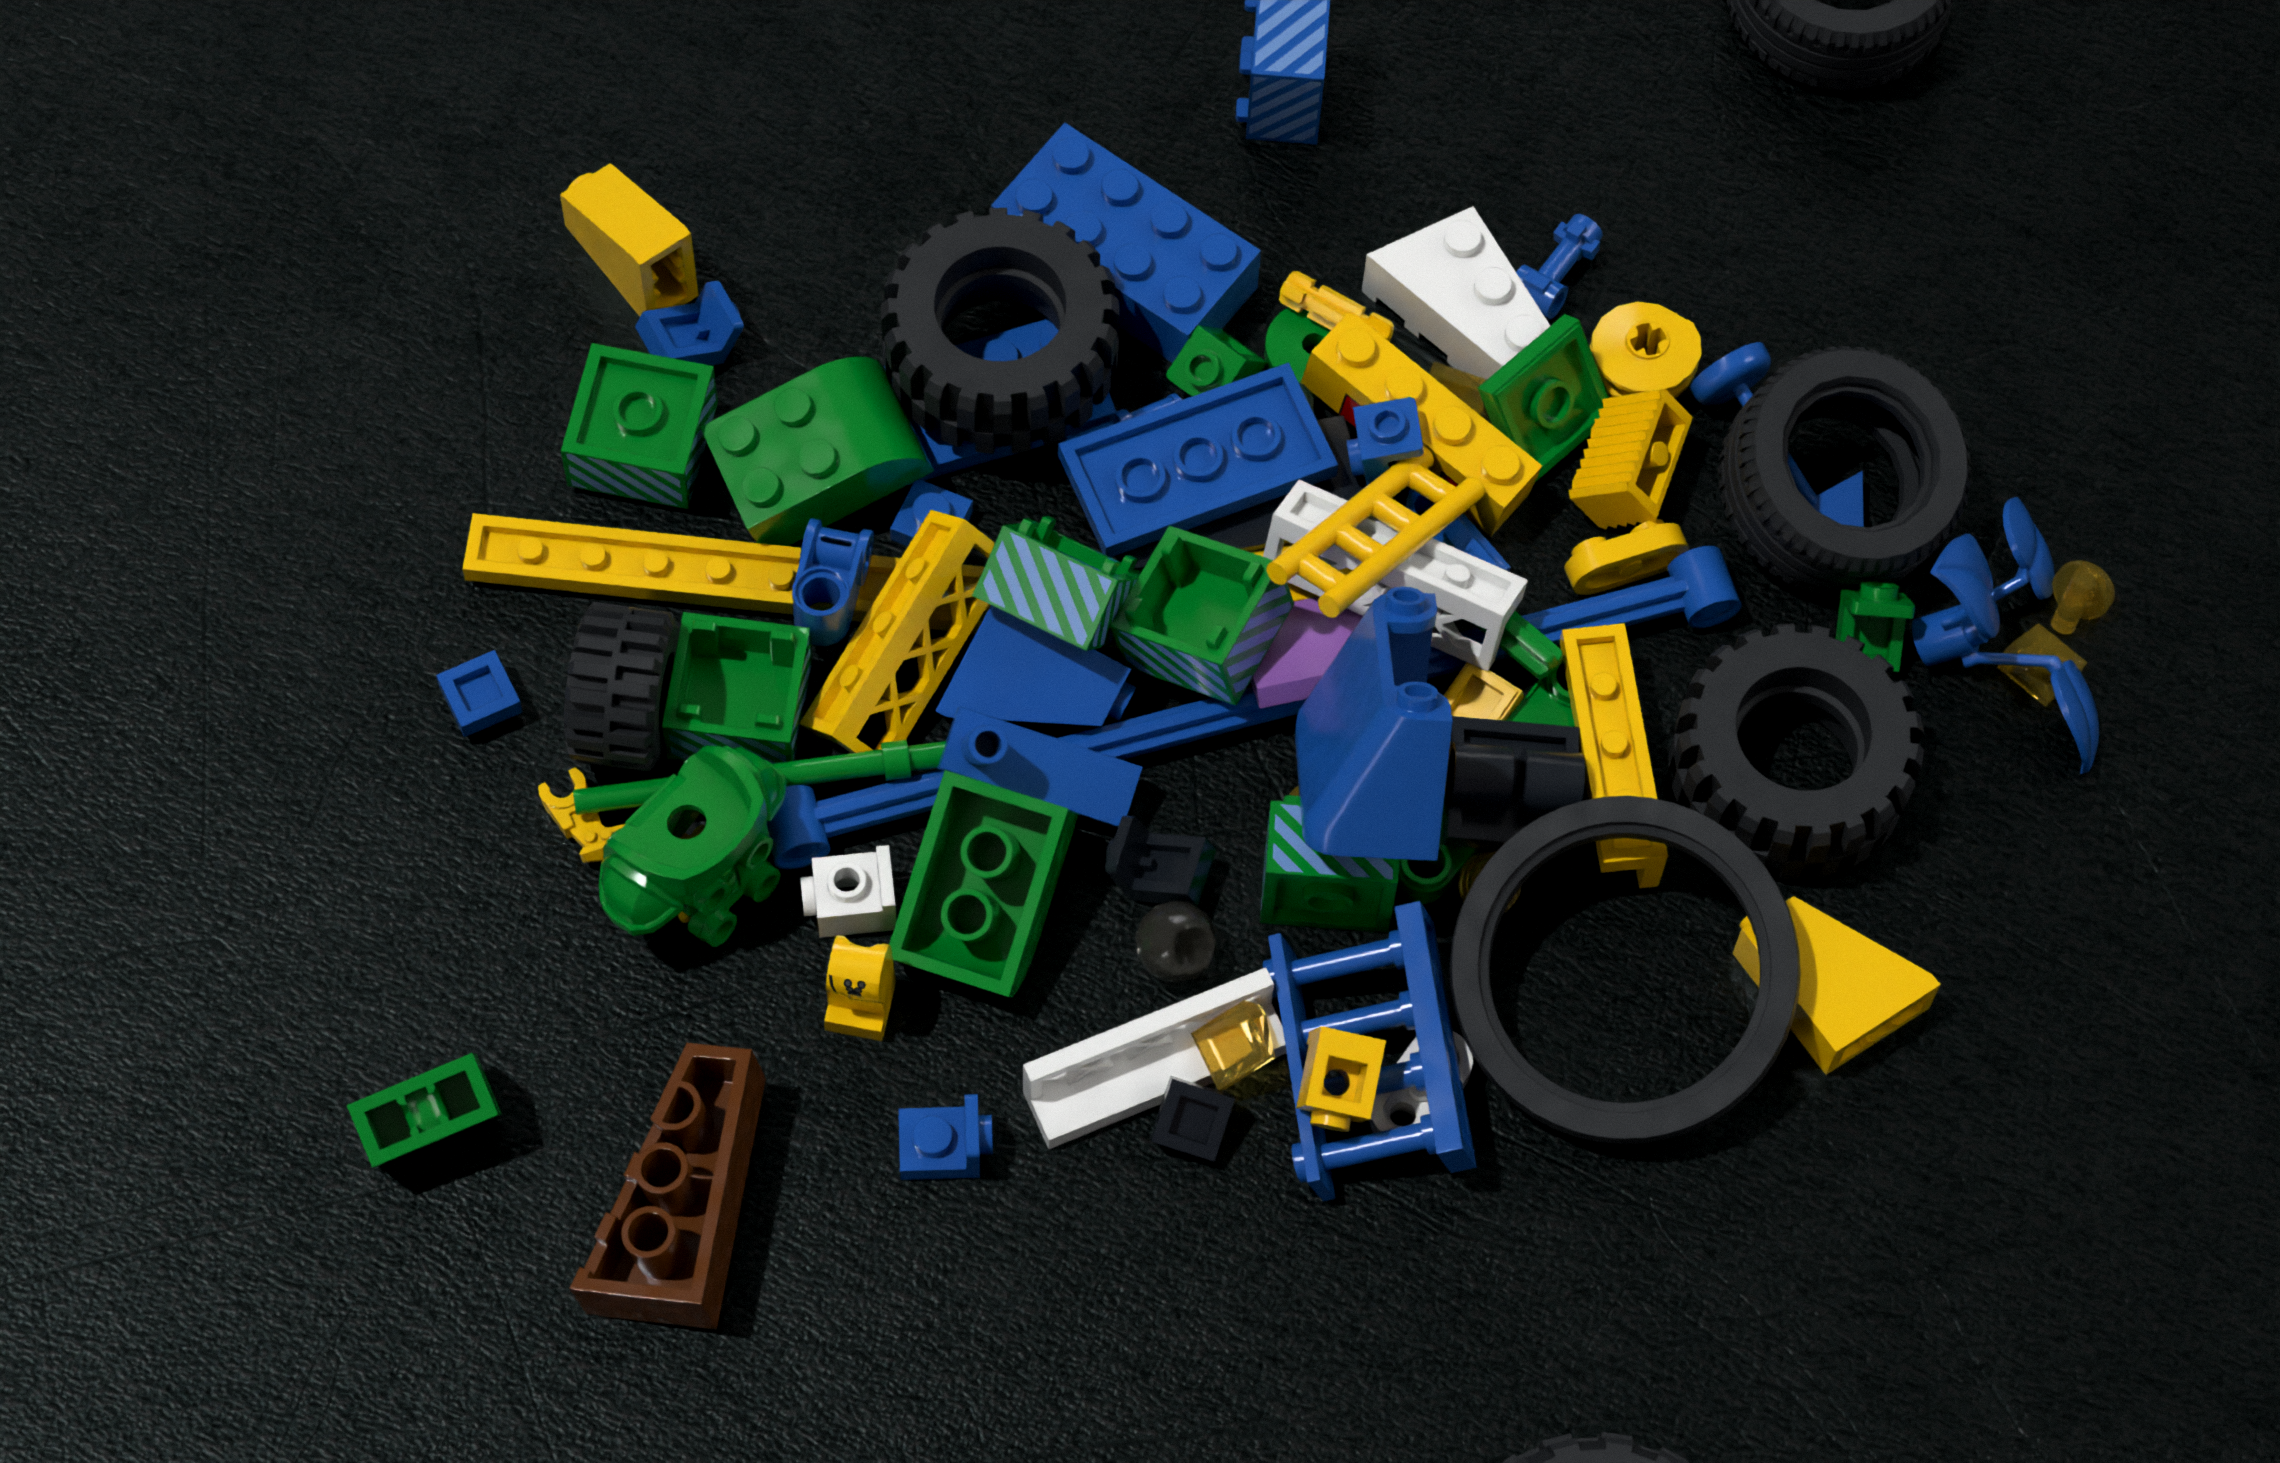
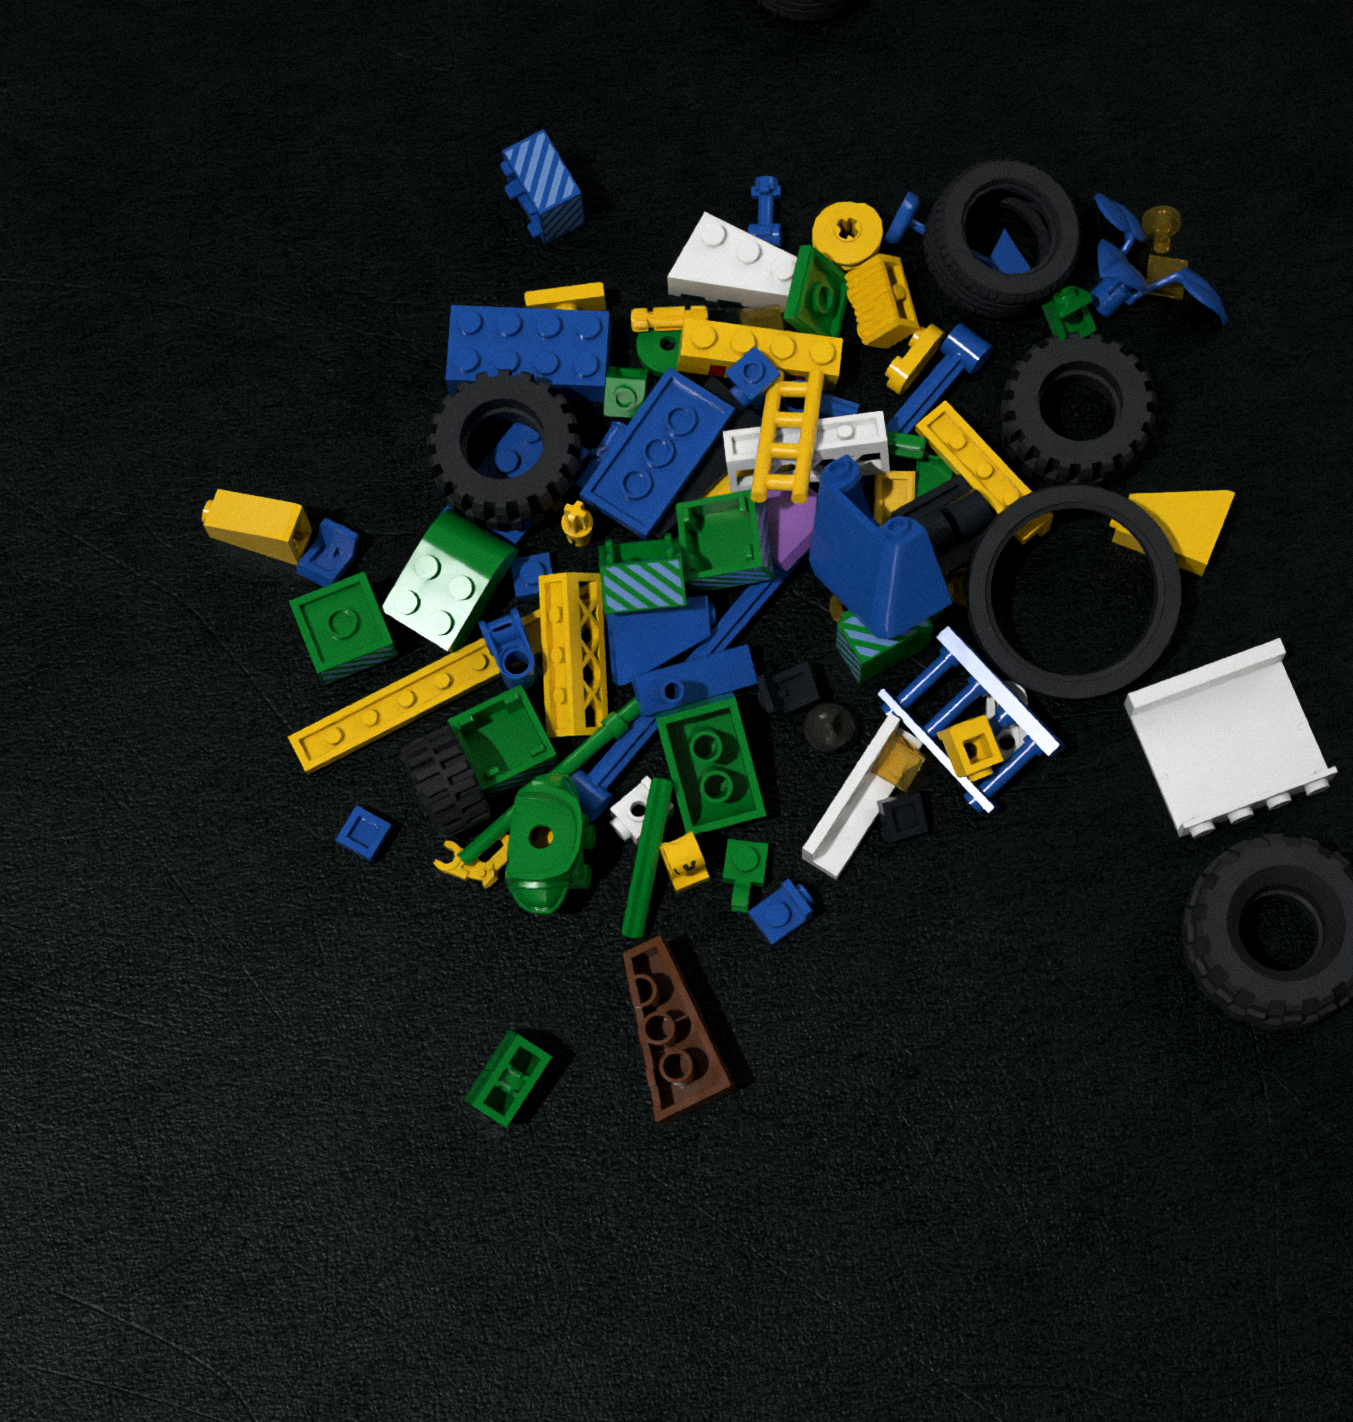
camera: 25 degrees left, 10 degrees up
none -> yellow plate [524,282,606,311]
none -> yellow axle [561,500,593,547]
none -> green axle [621,777,674,939]
none -> green plate [723,839,769,914]
none -> white panel [1124,638,1338,838]

